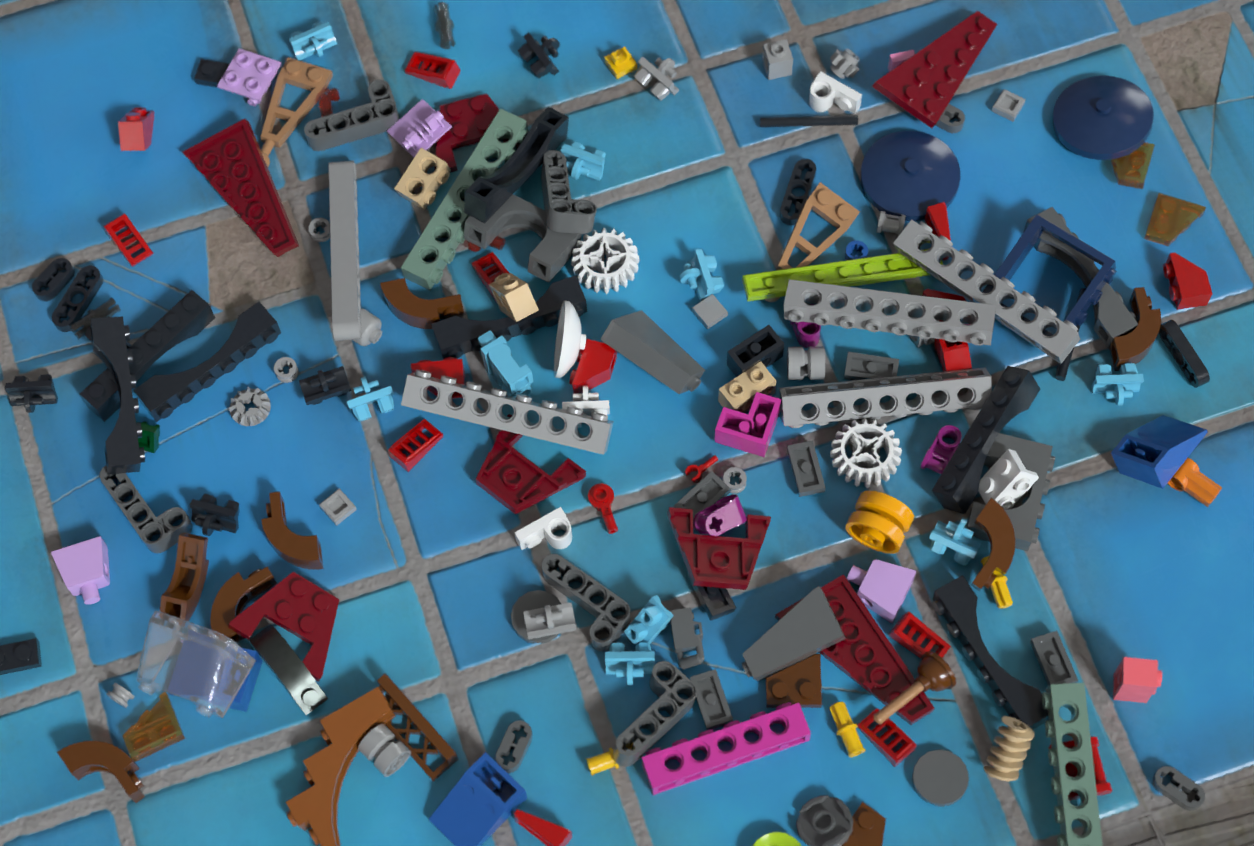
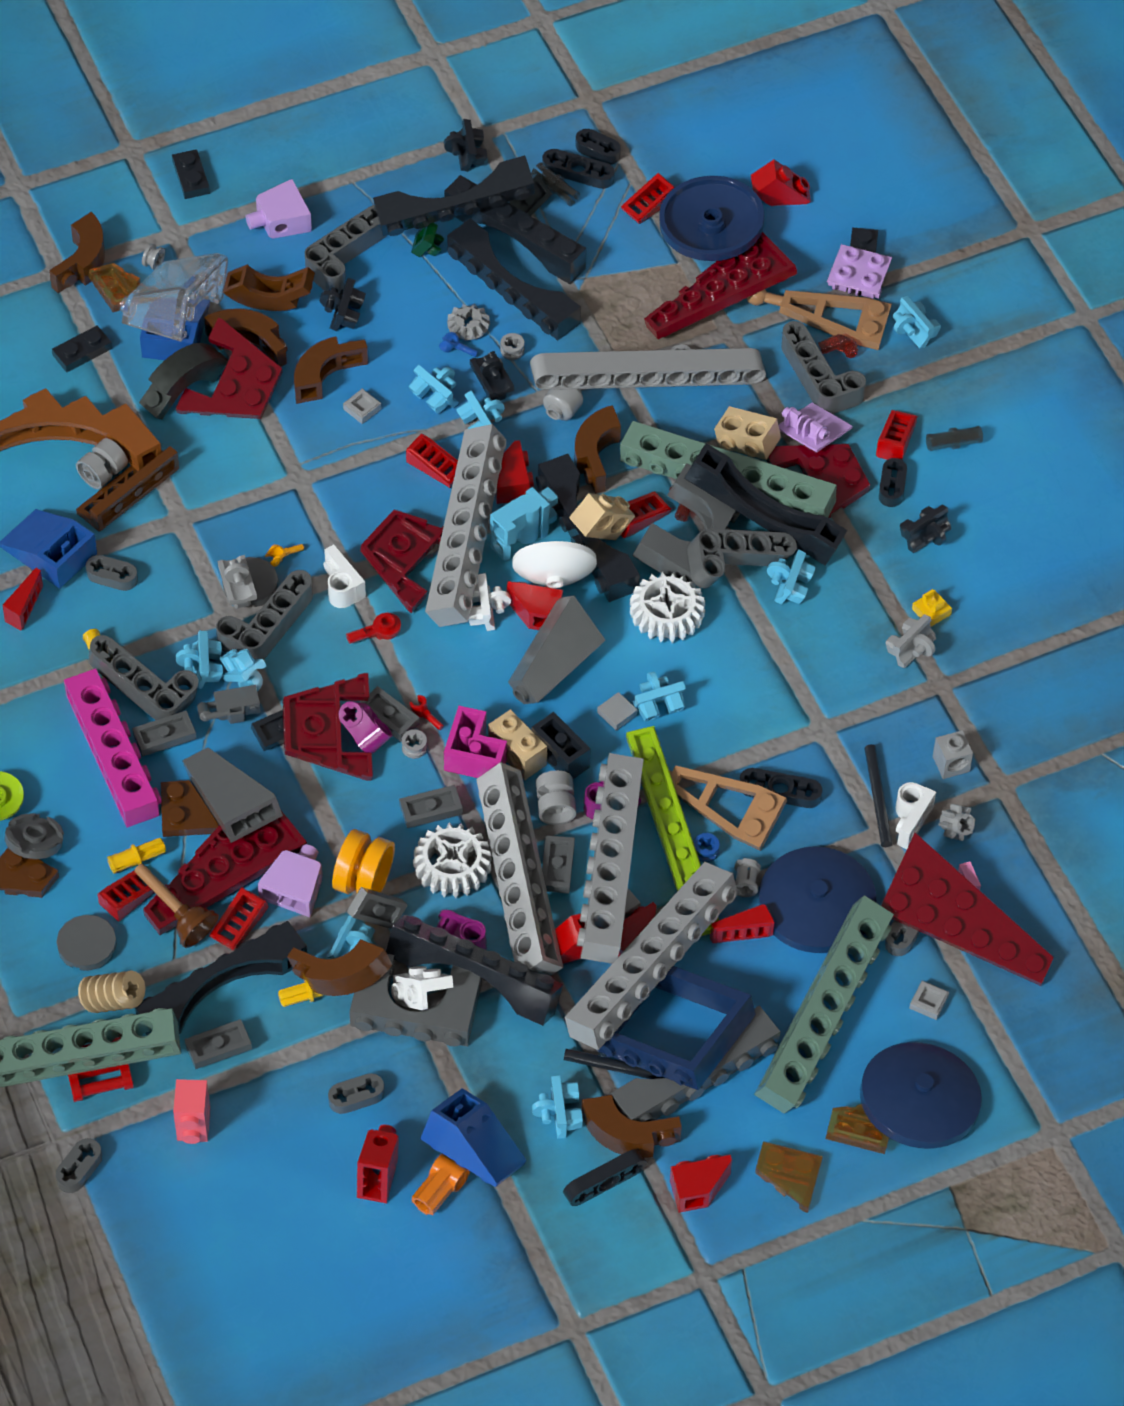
camera: 80 degrees right, 10 degrees down
none -> black plate [52,325,112,373]
none -> light orange hand [265,544,304,567]
none -> dark grey beam [328,1073,384,1114]
none -> dark grey plate [346,887,408,929]
none -> red torso [357,1124,399,1204]
none -> medium azure hips [409,365,459,414]
none -> blue hand [439,332,478,357]
none -> dark blue dish [659,176,764,261]
none -> sand green brick [754,895,894,1114]
none -> black beam [879,458,907,507]

